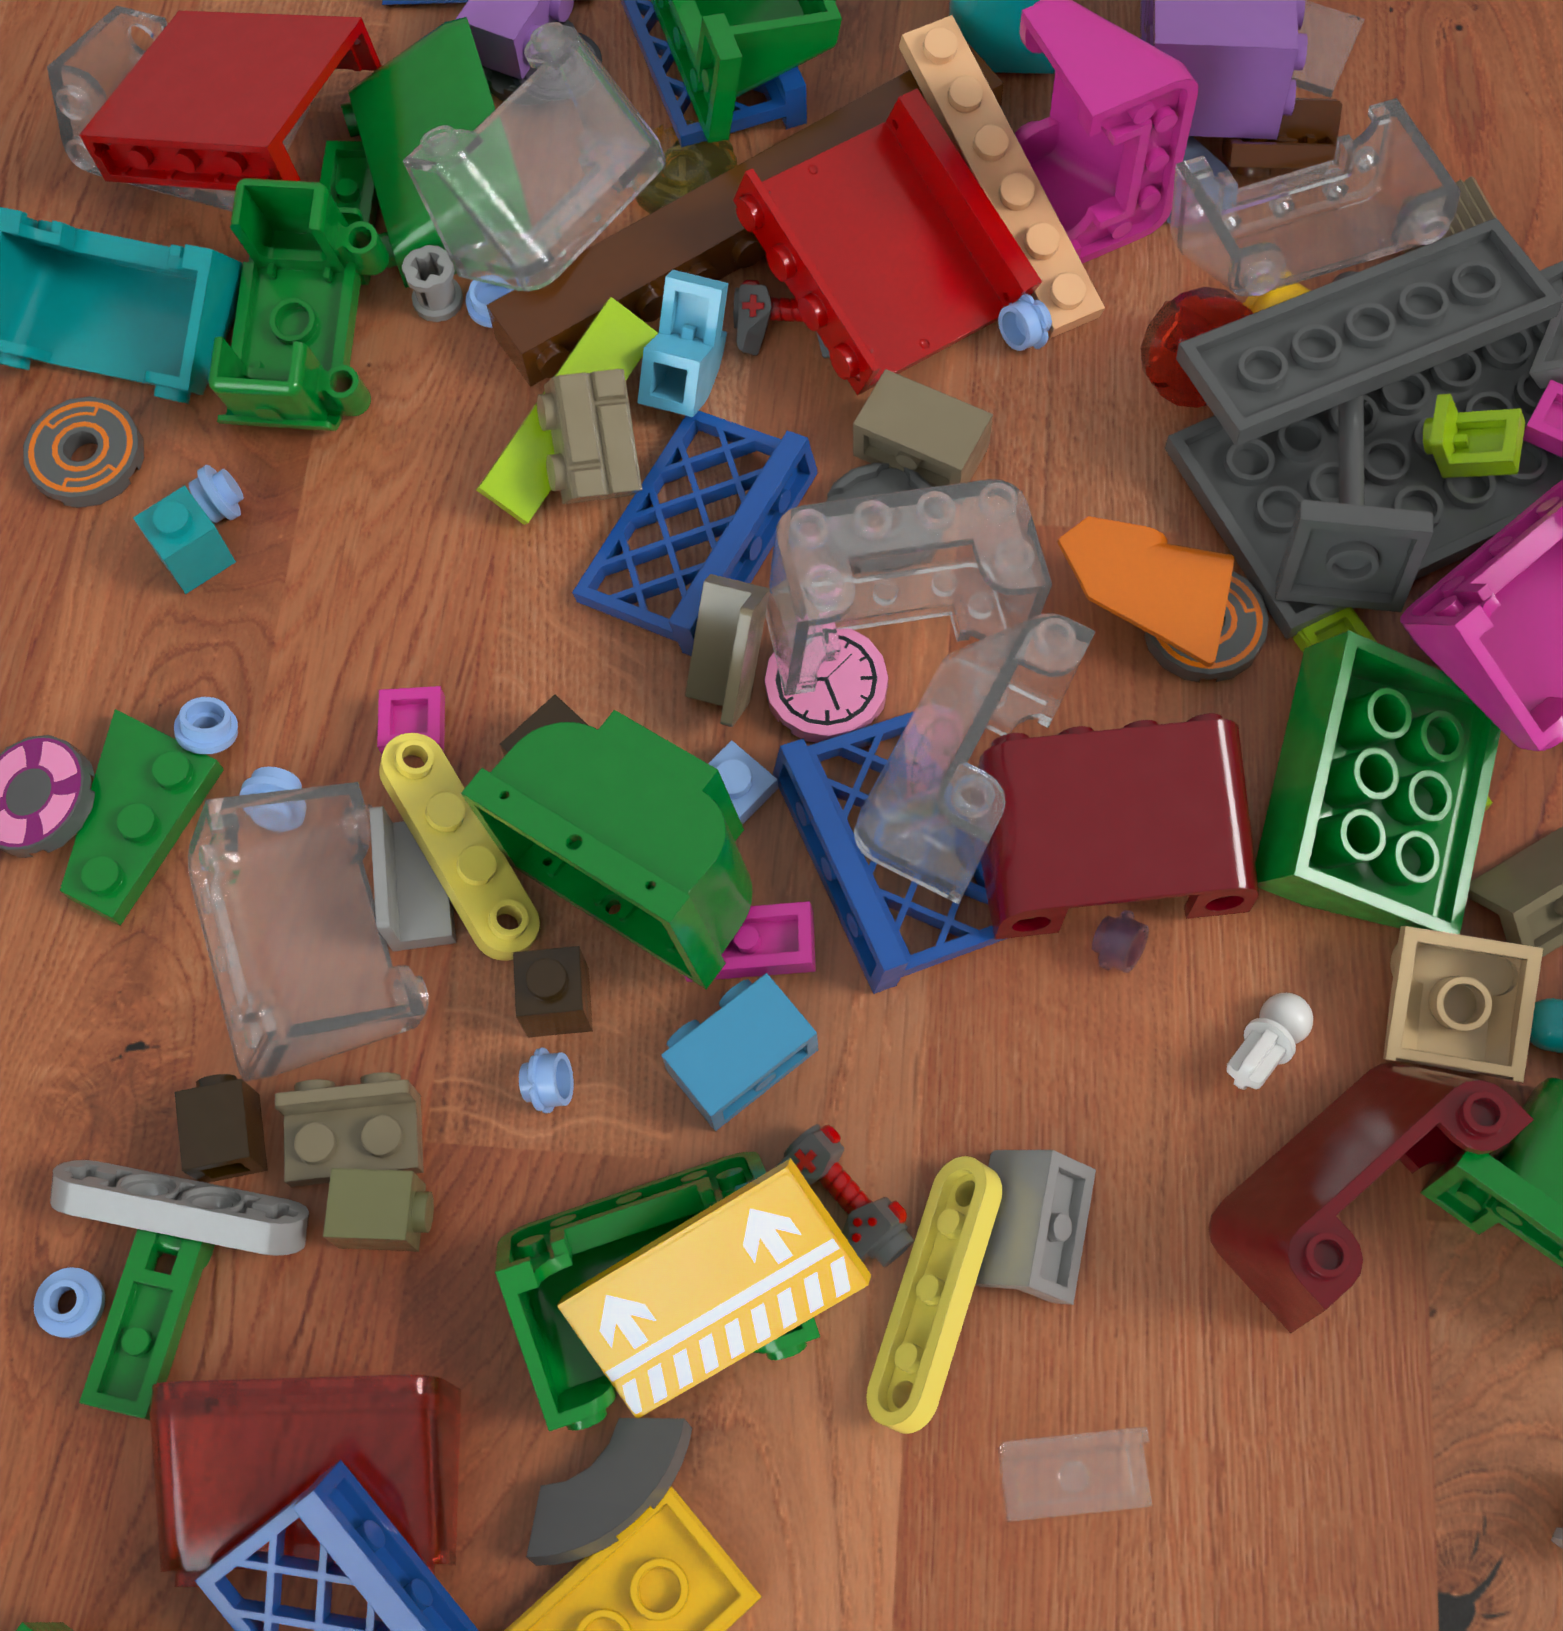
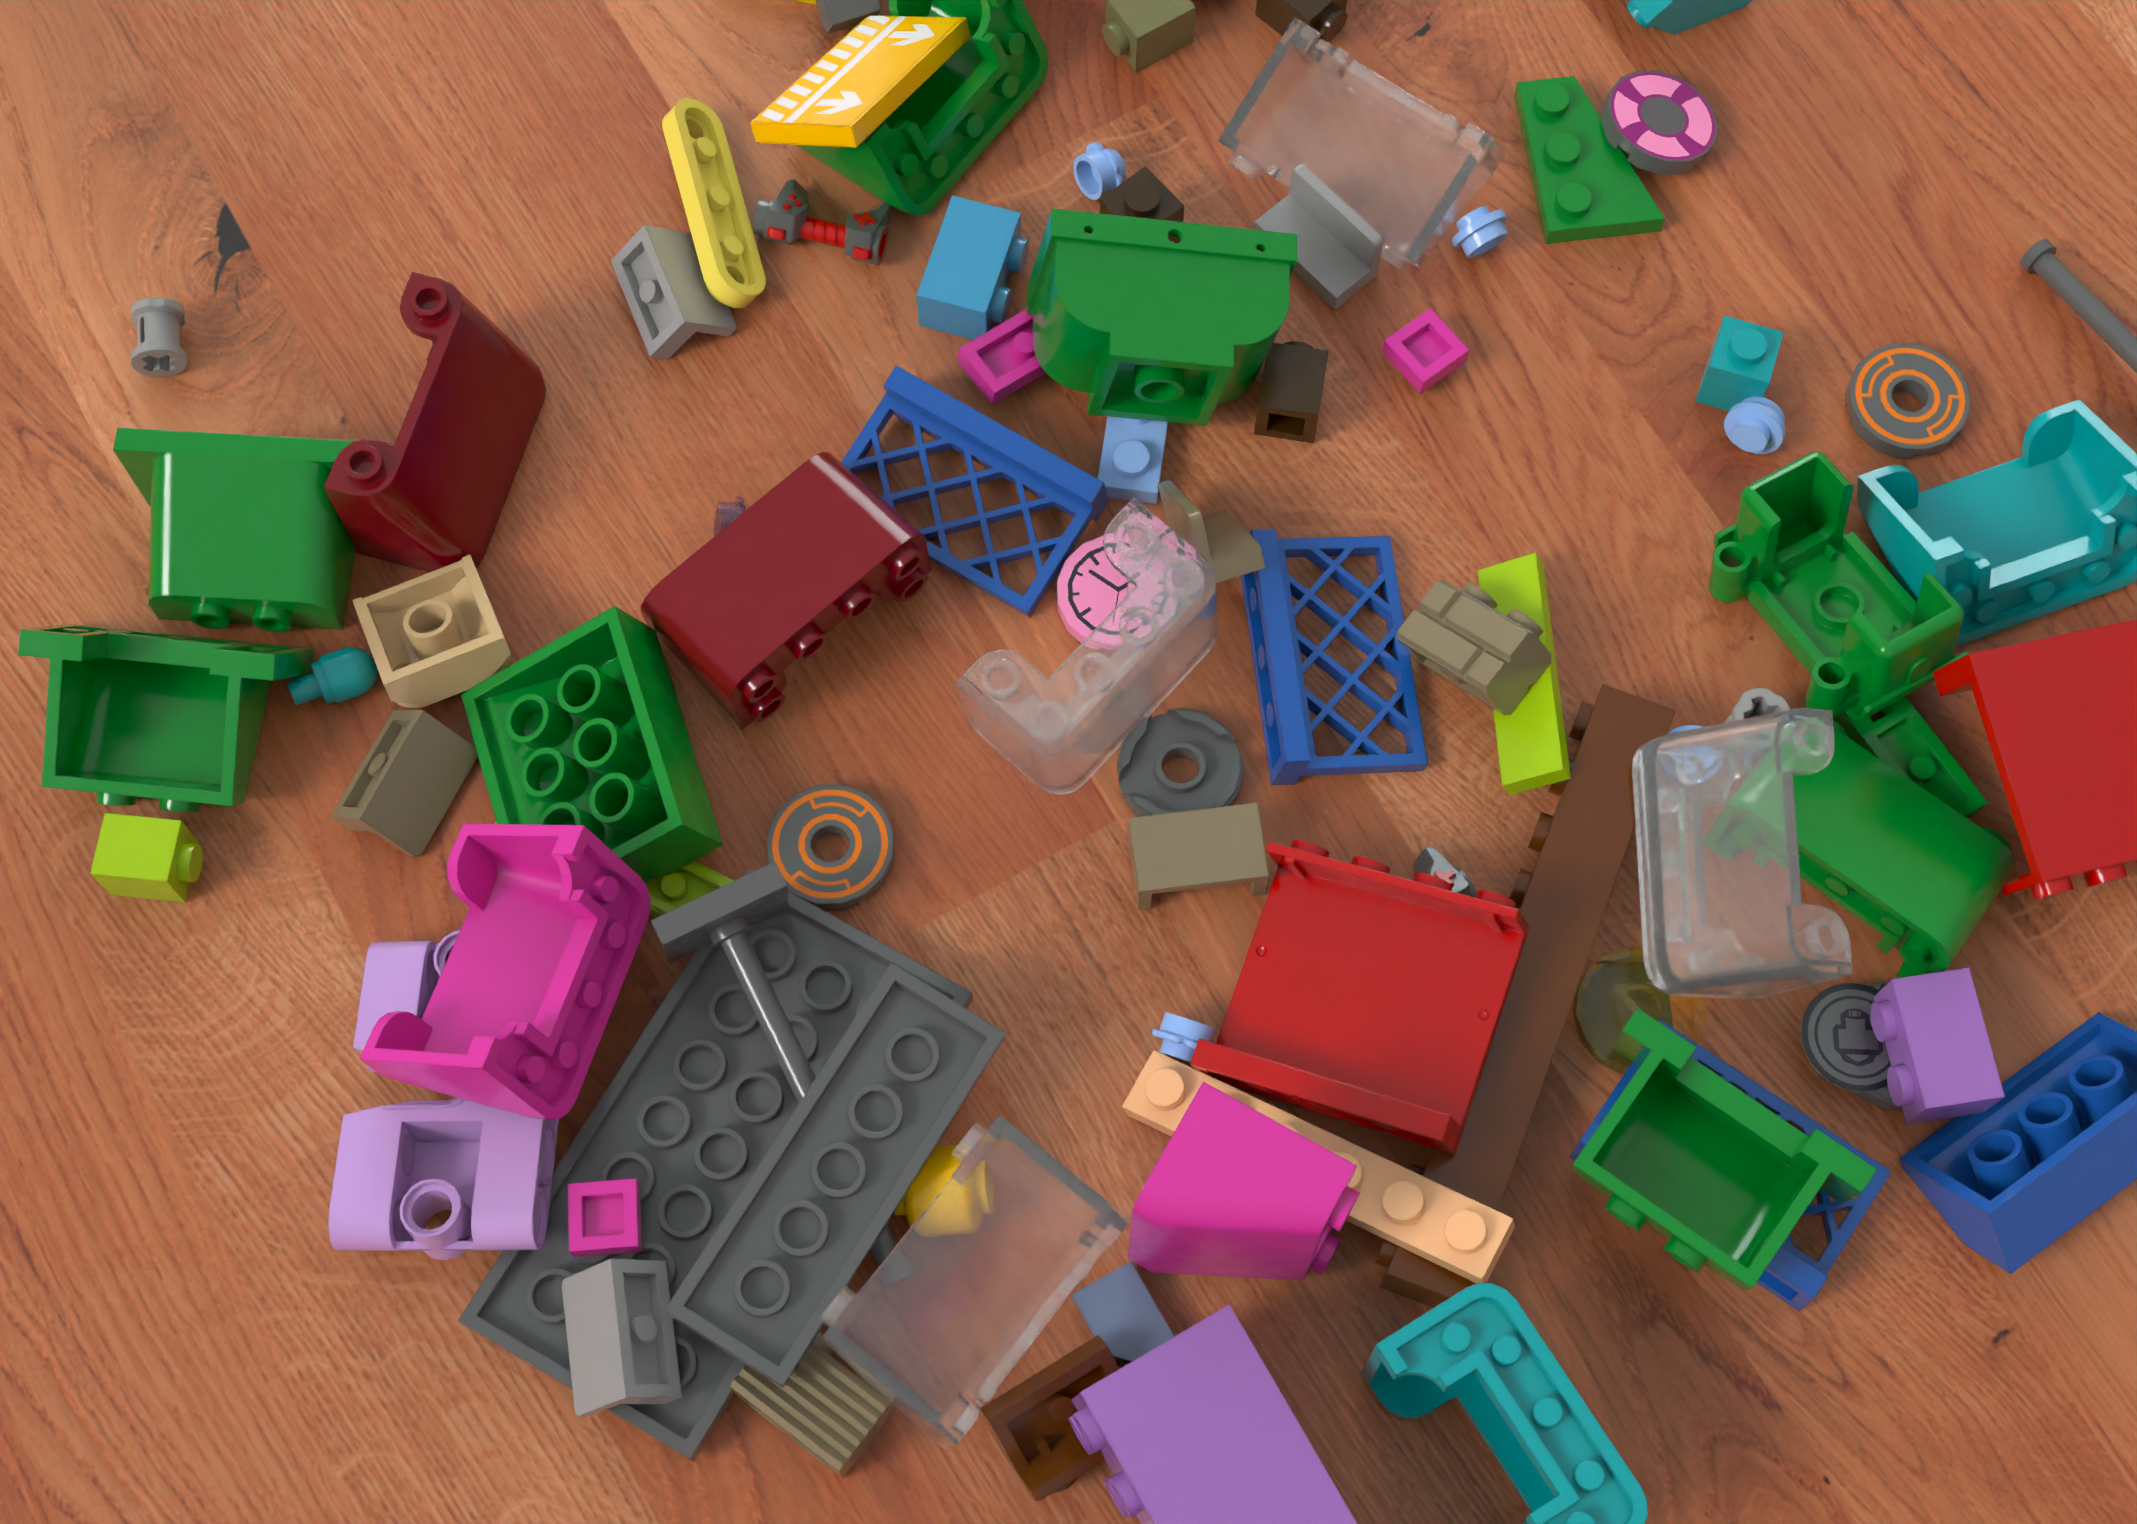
camera: 140 degrees right, 0 degrees up
light blue plate [174,697,238,754] -> none
dark tan bracket [275,1072,424,1187] -> none
light yellow plate [379,733,540,961] -> none
medium azure brick [637,270,729,417] -> none
clear windscreen [854,613,1096,904] -> none
clear panel [997,1427,1152,1522] -> none
orange panel [1057,516,1234,667] -> none
clear red tile [1140,287,1253,408] -> none
white axle [1227,993,1313,1090] -> none
lime bracket [1423,394,1526,478] -> none

